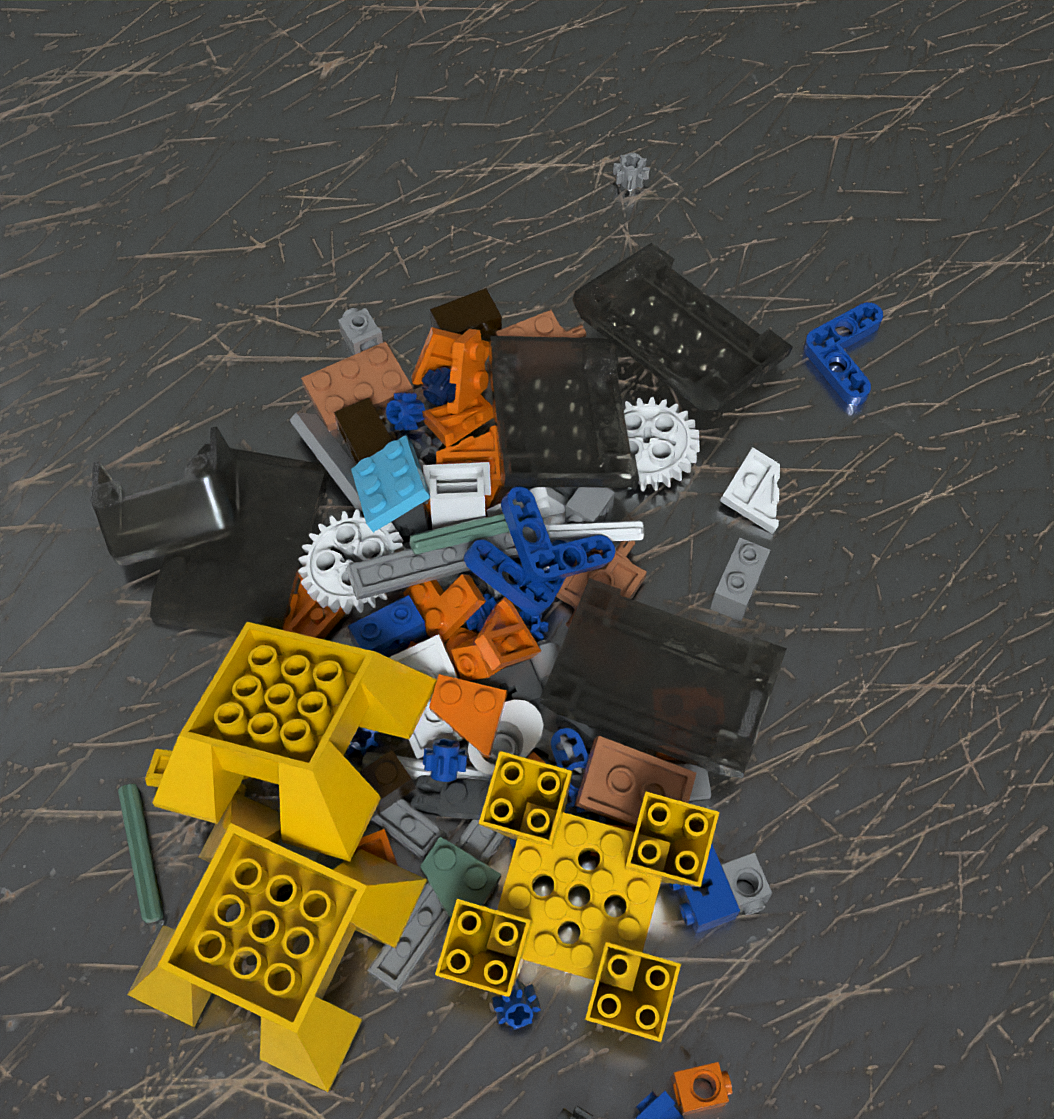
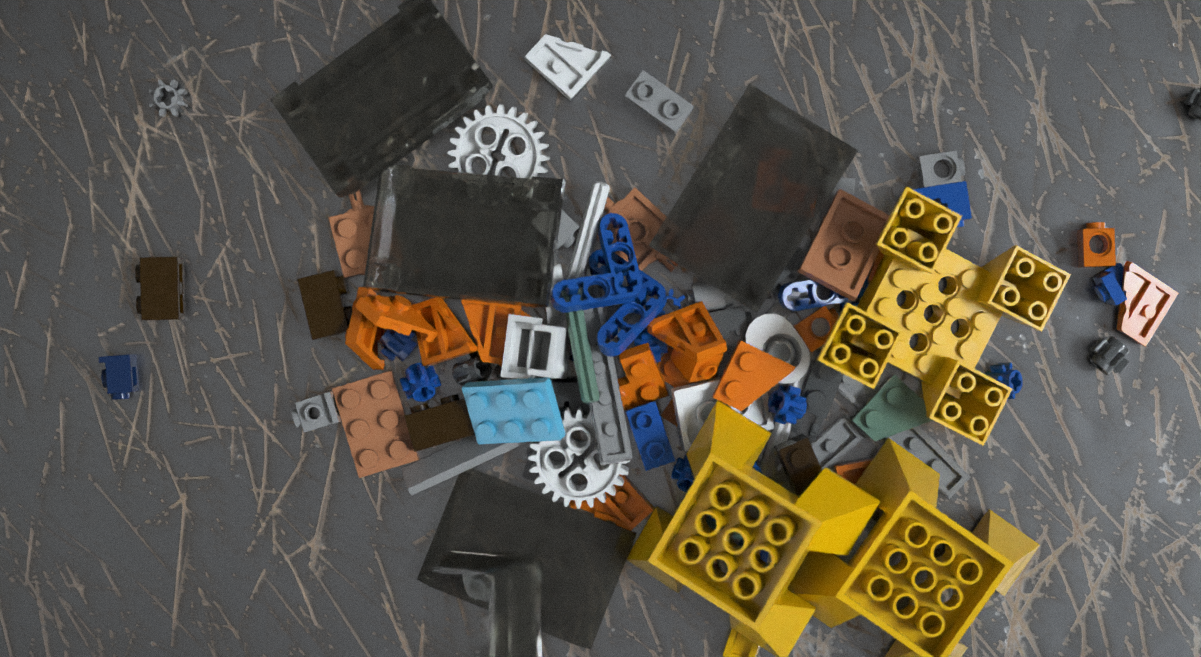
camera: 75 degrees left, 25 degrees up
none -> dark blue brick [98,354,139,400]
none -> dark brown brick [135,257,185,321]

